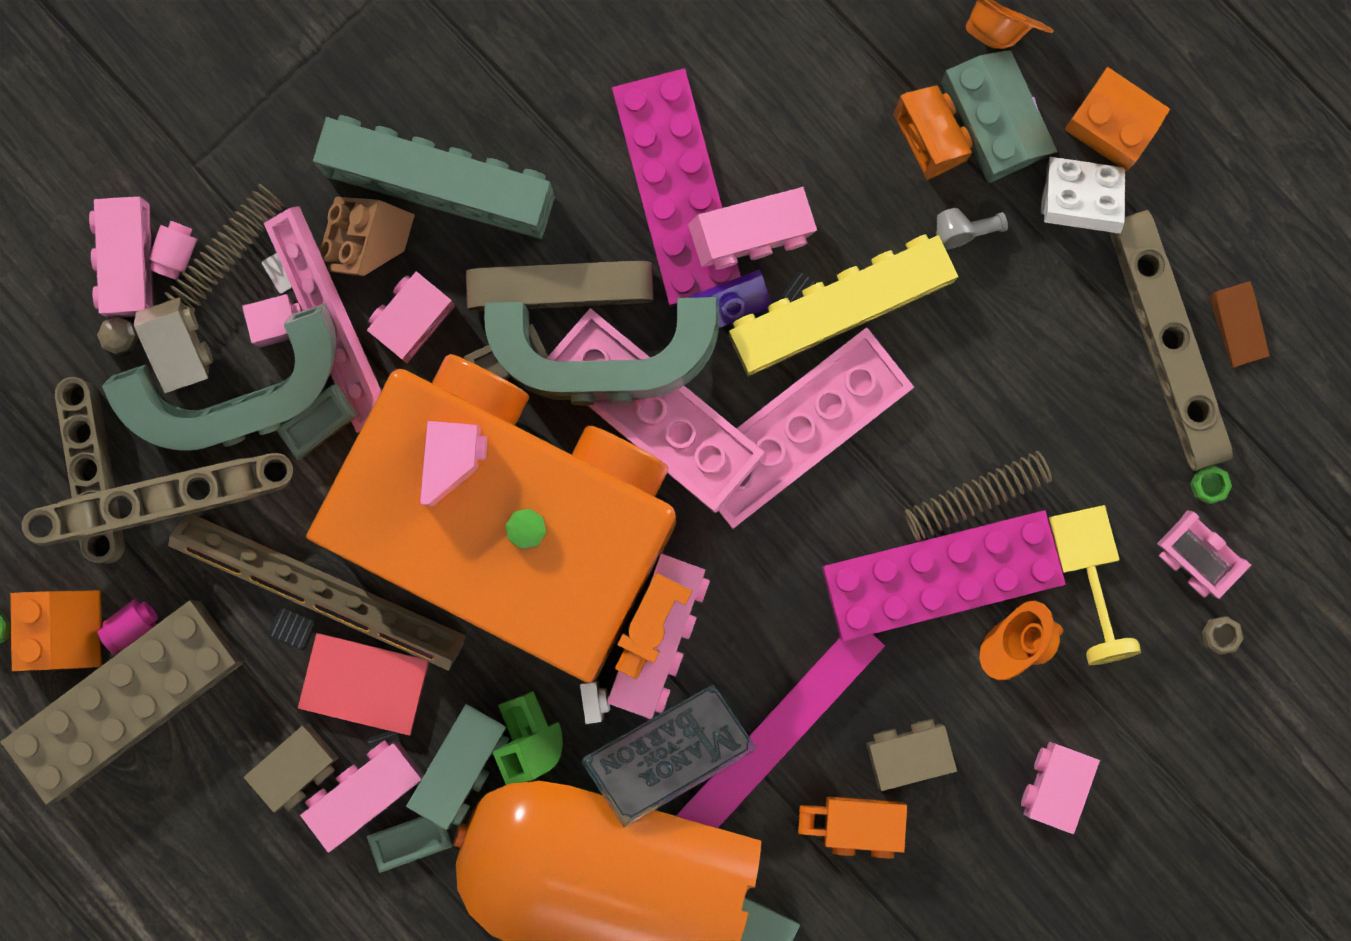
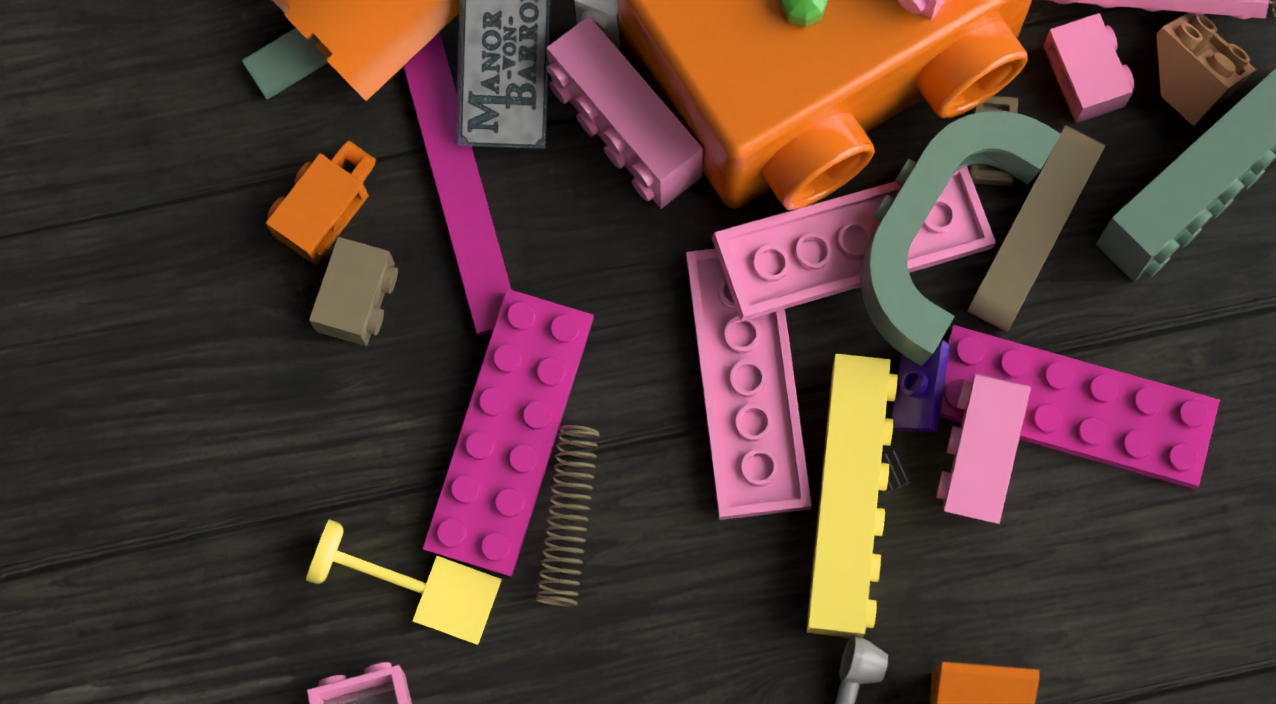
camera: 120 degrees right, 10 degrees down
orange hips [615,573,693,680] -> none
orange piece [979,601,1064,680] -> none
bright pink brick [1021,742,1100,834] -> none
dark tan tile [1202,616,1244,655] -> none

